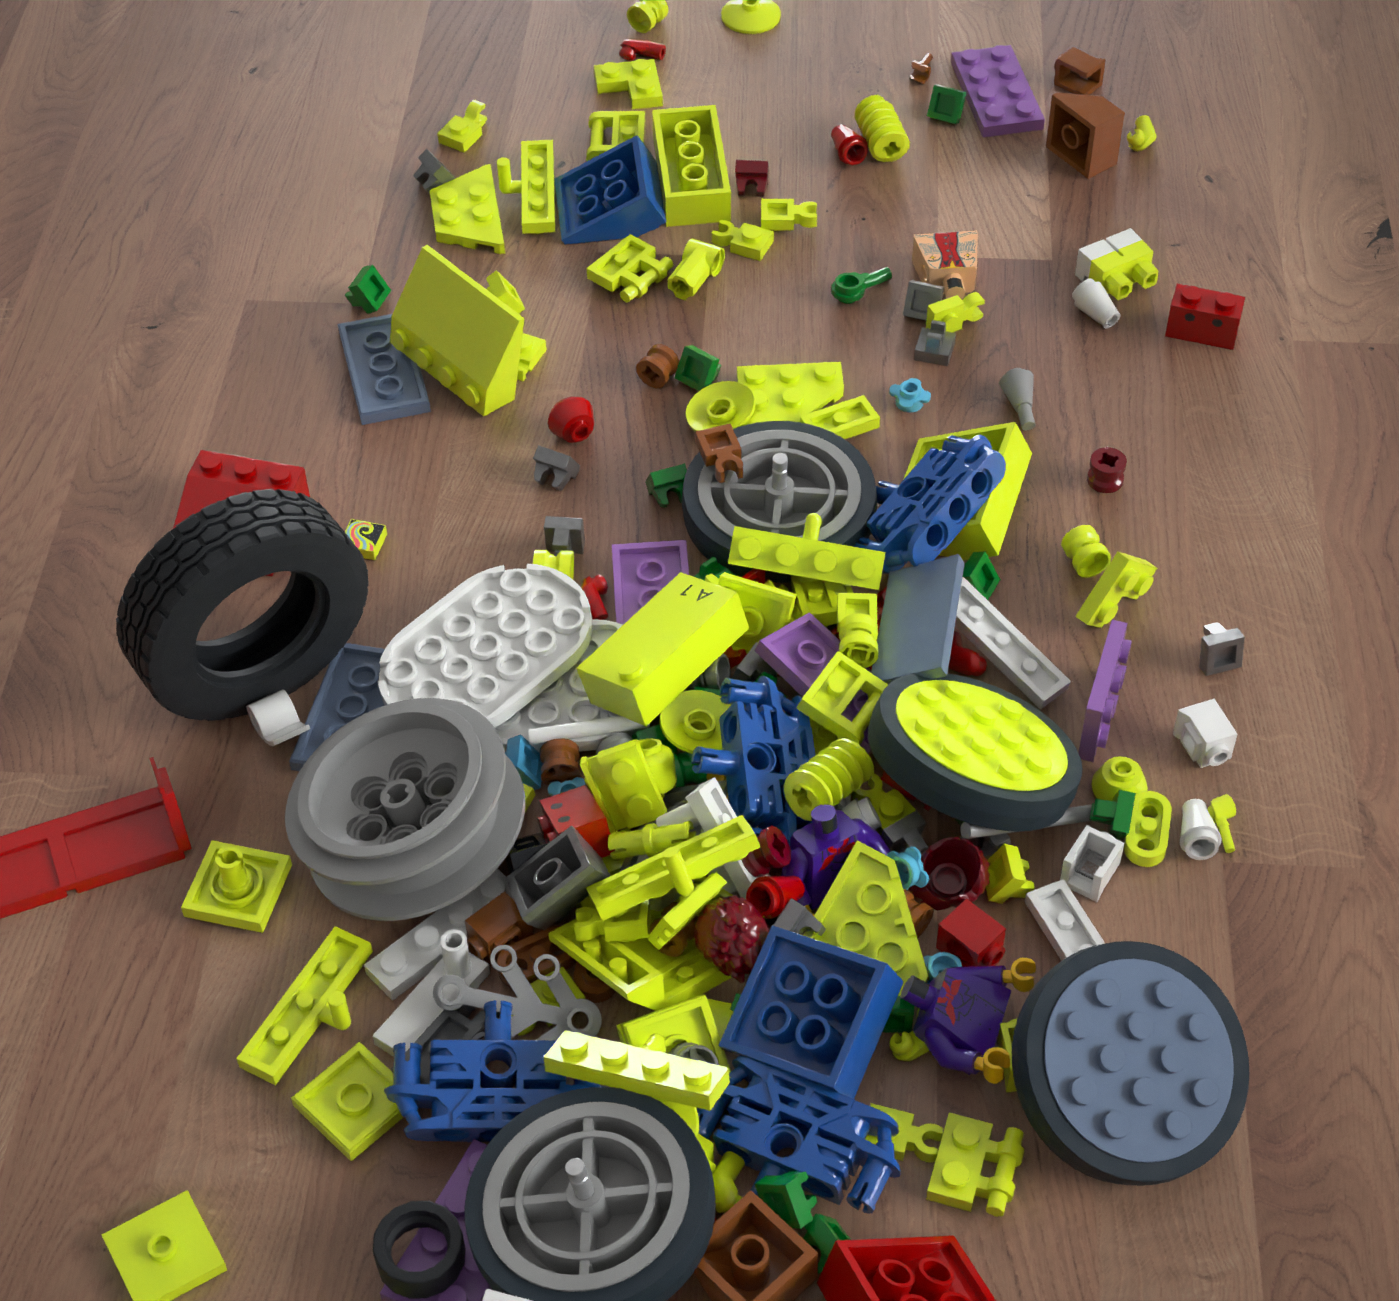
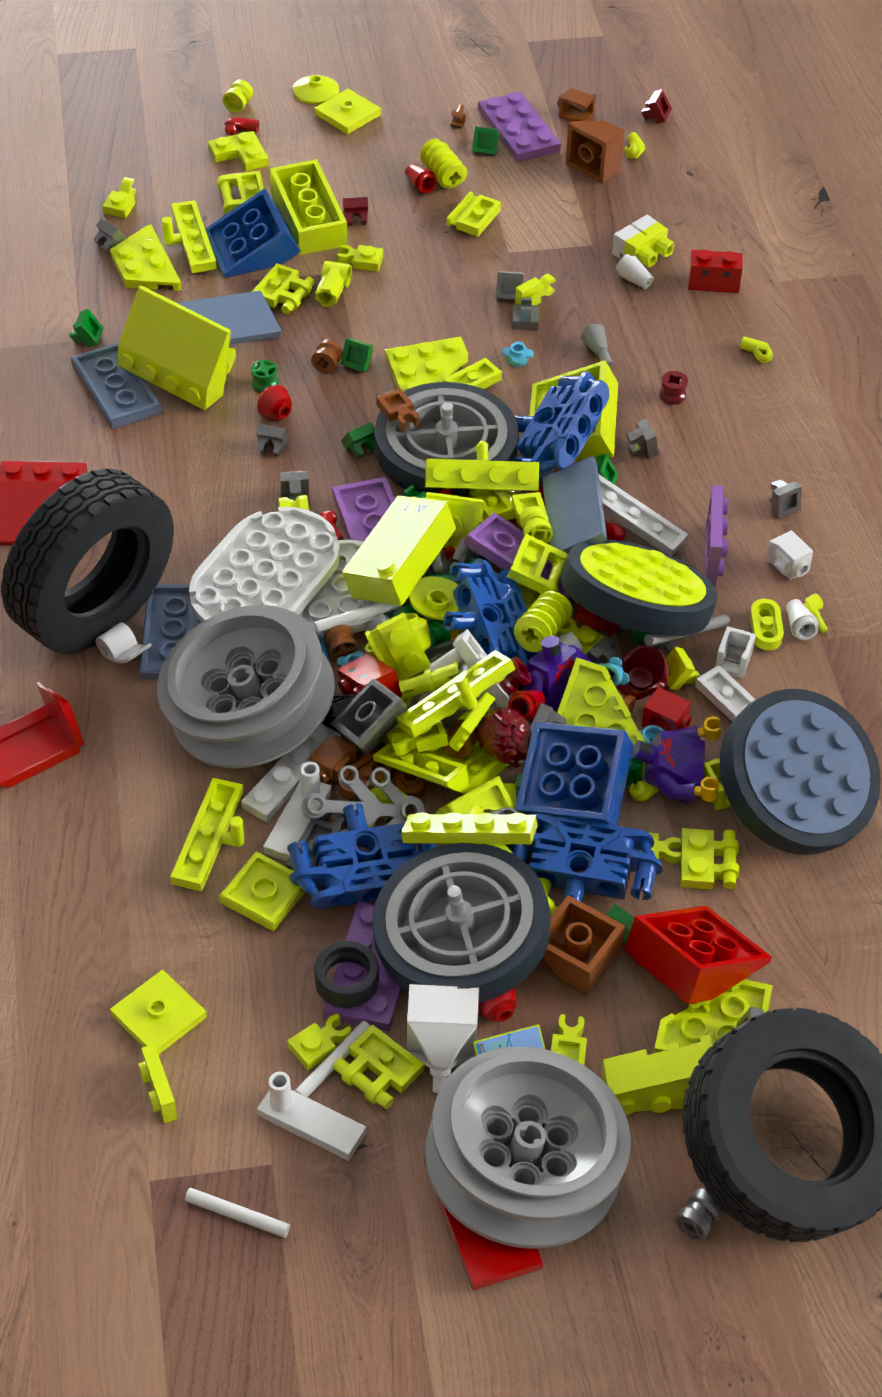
camera: 15 degrees left, 0 degrees up
neon yellow plate [181,840,292,933] -> none
neon yellow dish [686,381,755,431] -> none
green tile [754,1171,817,1229] -> none
neon yellow plate [761,199,817,231] -> none
green plate [831,267,892,303] -> none
light nougat torso [912,231,978,300] -> none
neon yellow wheel [1061,525,1111,578] -> none
neon yellow plate [1075,551,1157,628] -> none
green tile [1089,790,1136,840] -> none
neon yellow cone [1091,756,1148,801] -> none
none -> sand blue tile [177,291,282,345]
none -> green wheel [251,360,278,393]
none -> neon yellow plate [315,88,381,135]
none -> neon yellow plate [446,191,502,237]
none -> flat silver tile [627,418,659,459]
none -> dark red tile [641,89,672,124]
none -> neon yellow arm [740,337,773,363]

